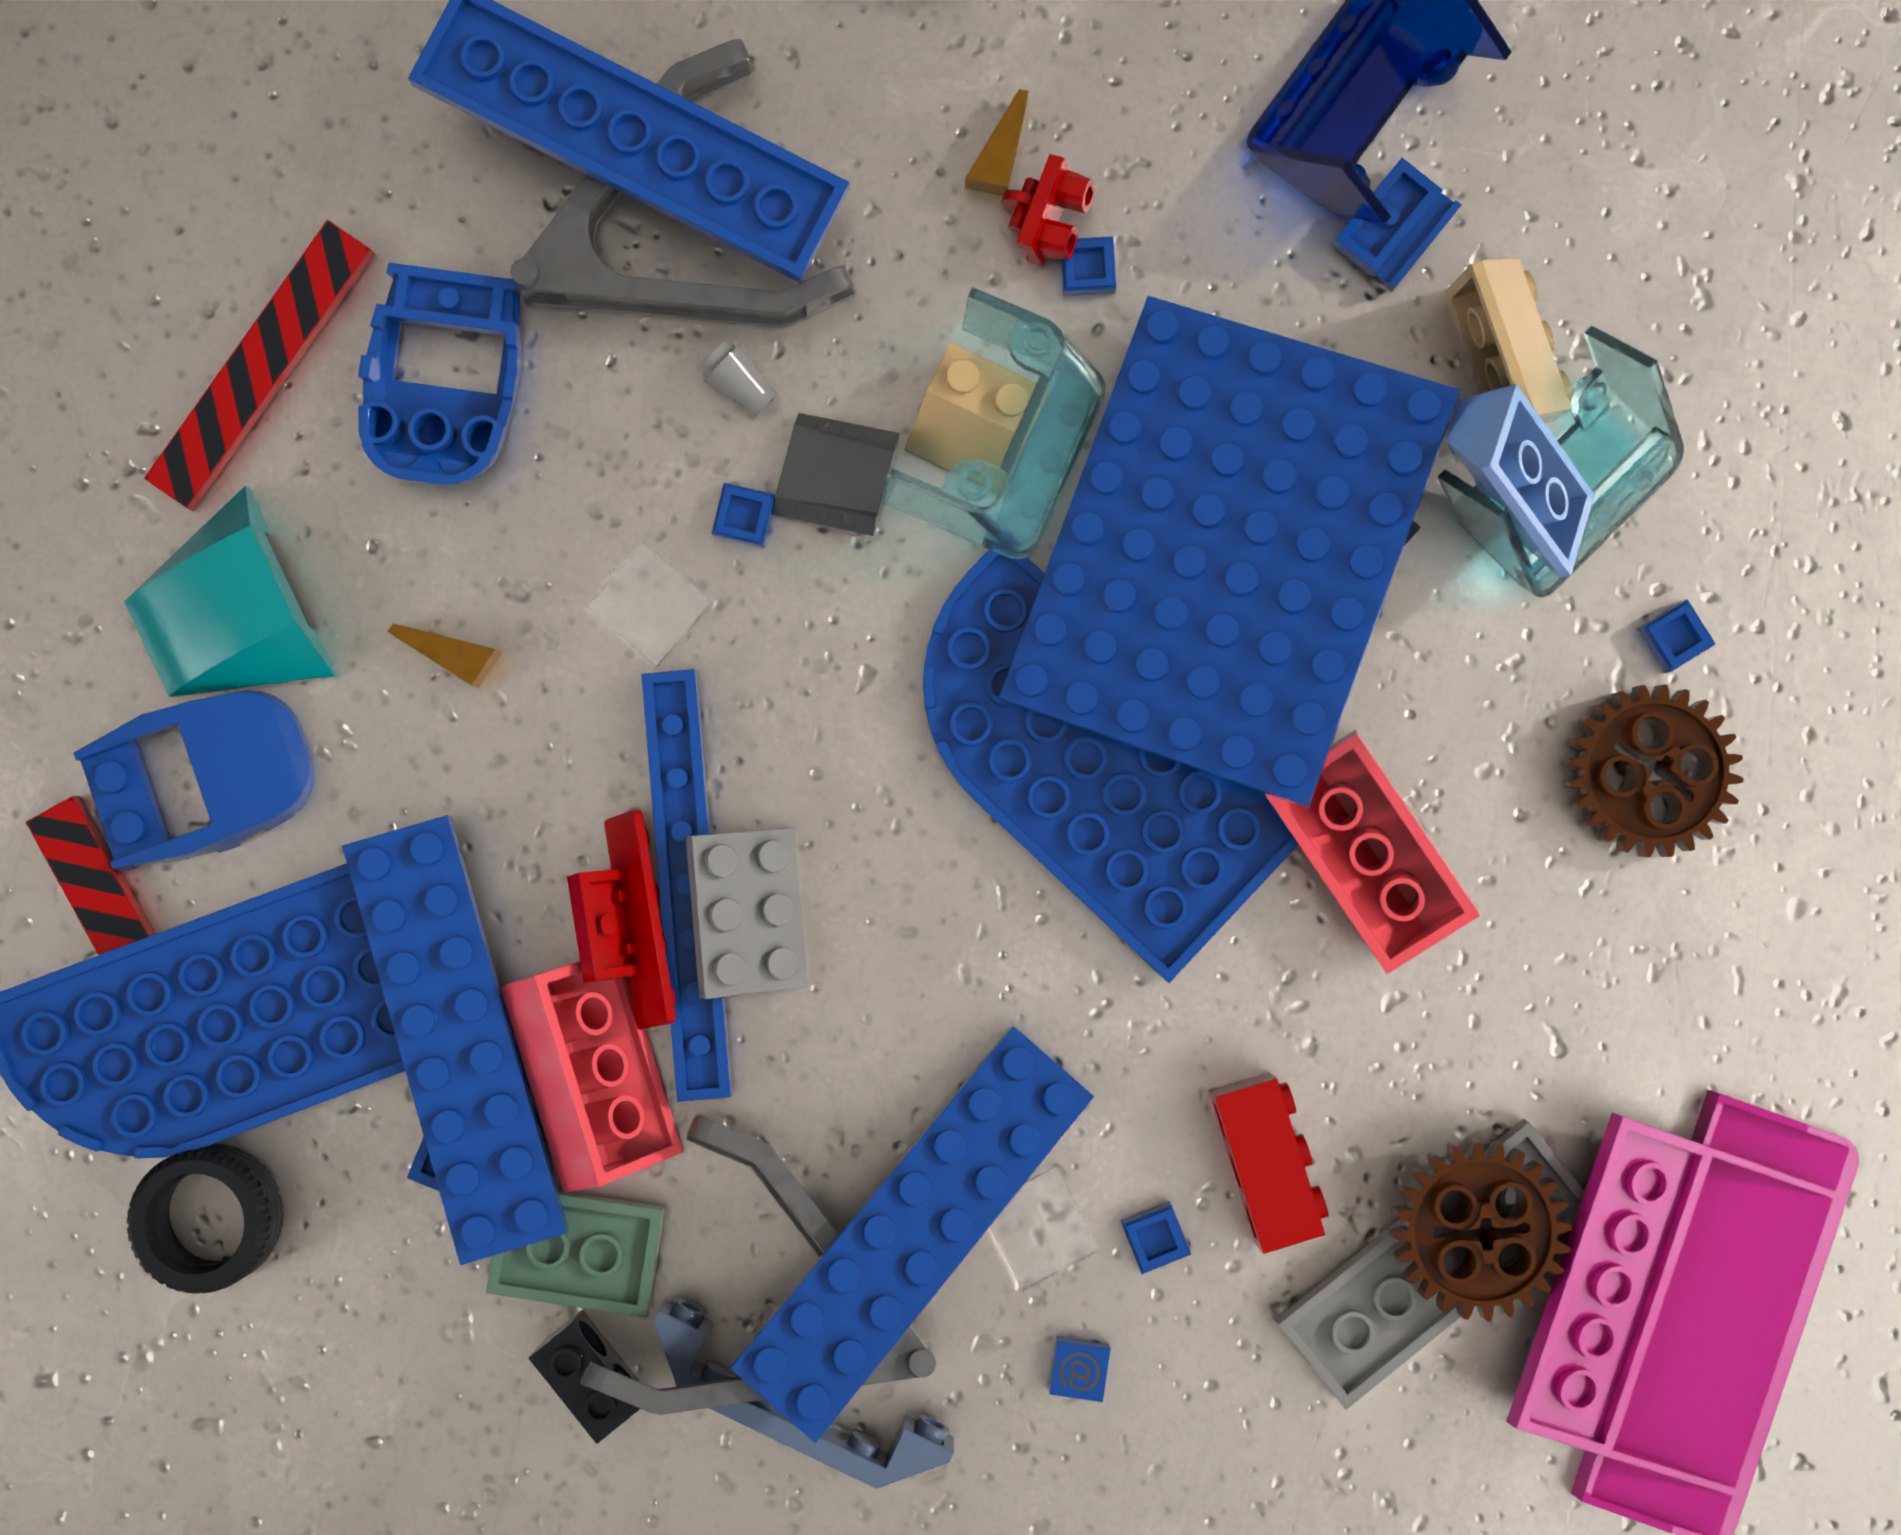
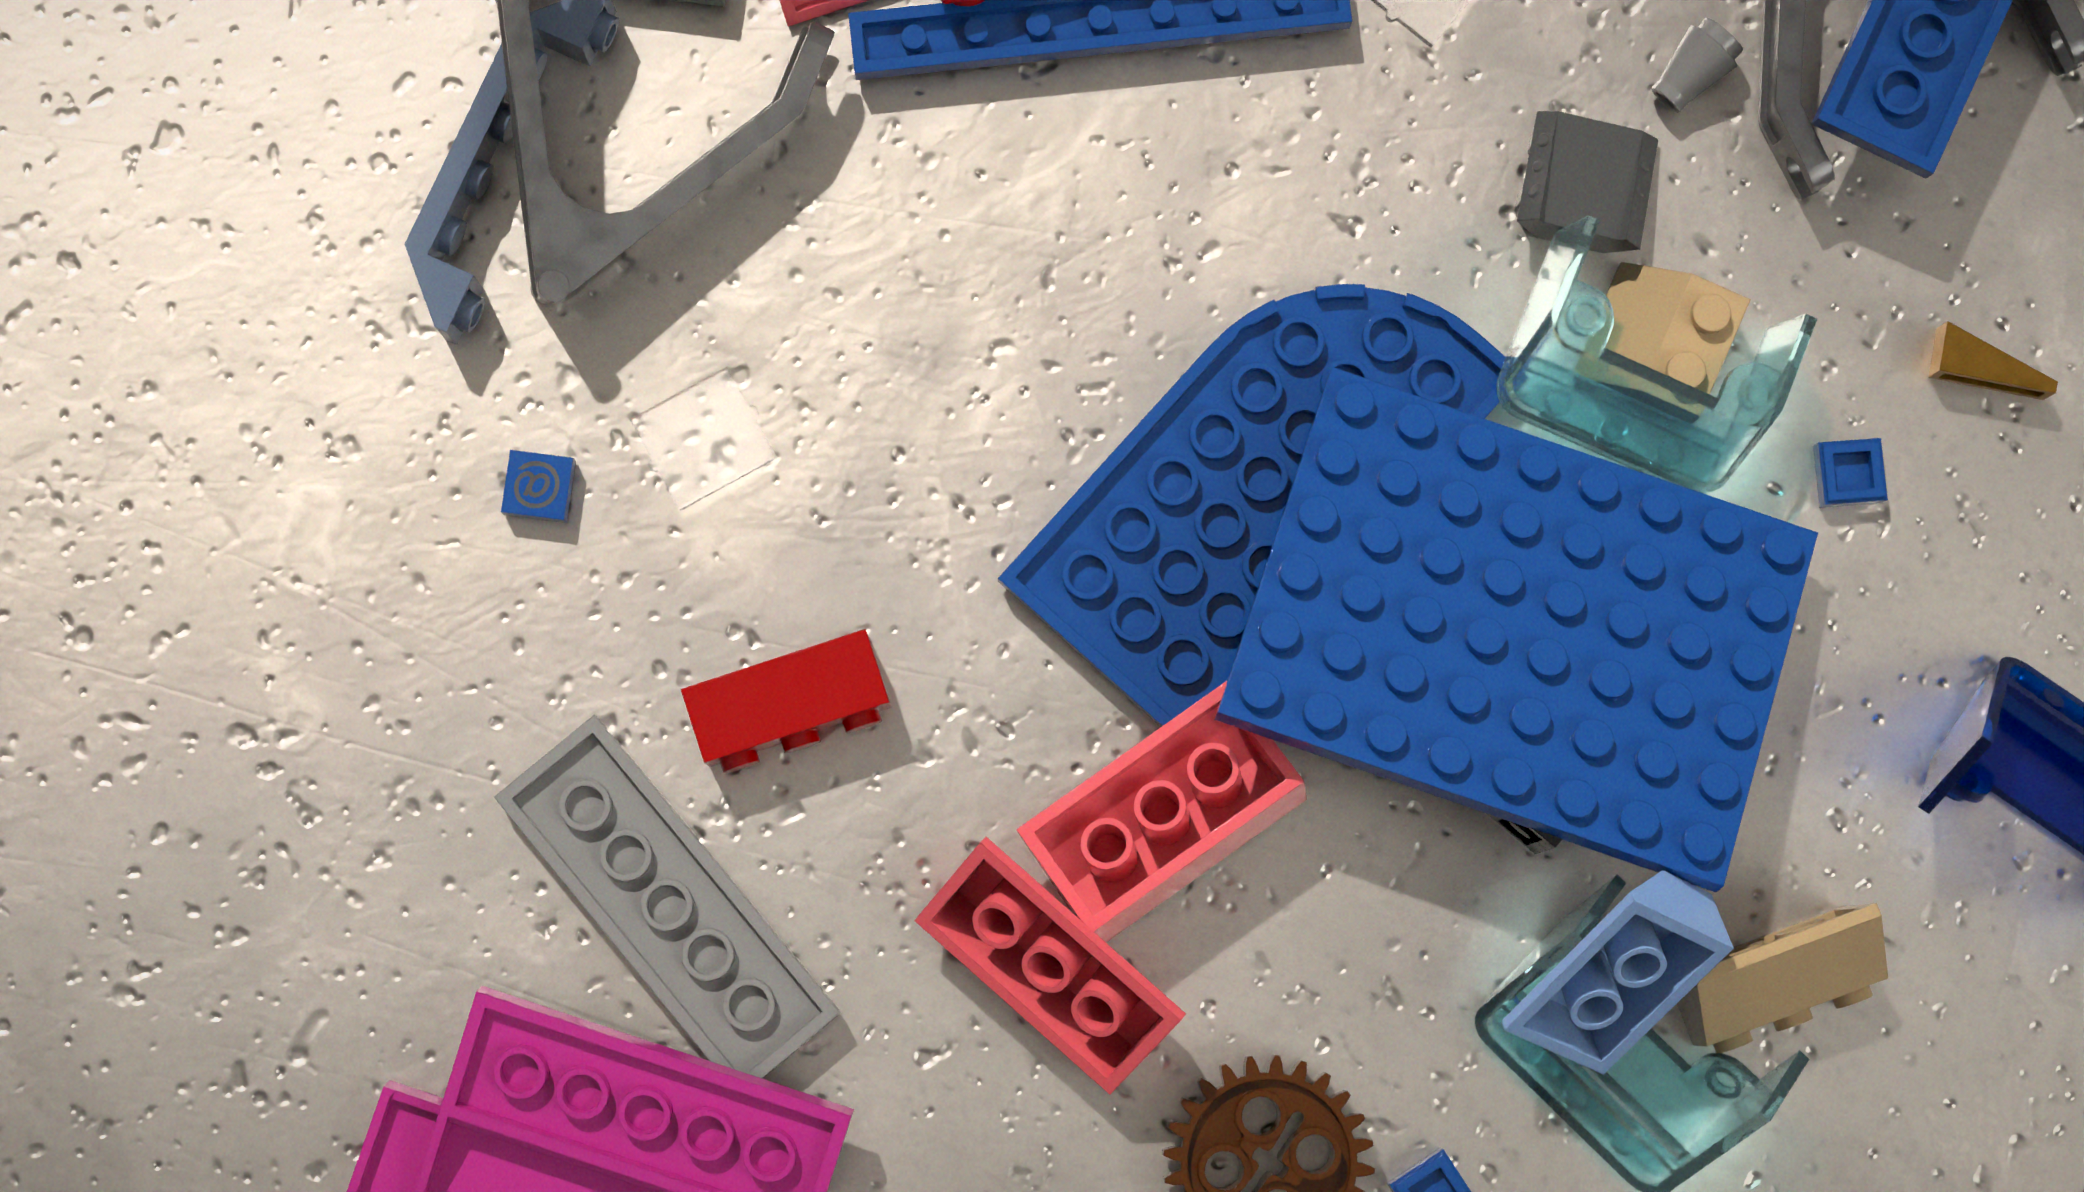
camera: 85 degrees right, 5 degrees down
light grey plate [686,828,808,999] -> none
blue tile [711,483,775,548] -> none
blue plate [729,1026,1094,1443] -> none
red hips [1001,154,1096,267] -> none
blue tile [1120,1201,1191,1274] -> none
blue plate [1332,157,1462,292] -> none
reddish brown gear [1389,1139,1572,1321] -> none
none -> coral slope [914,837,1186,1095]

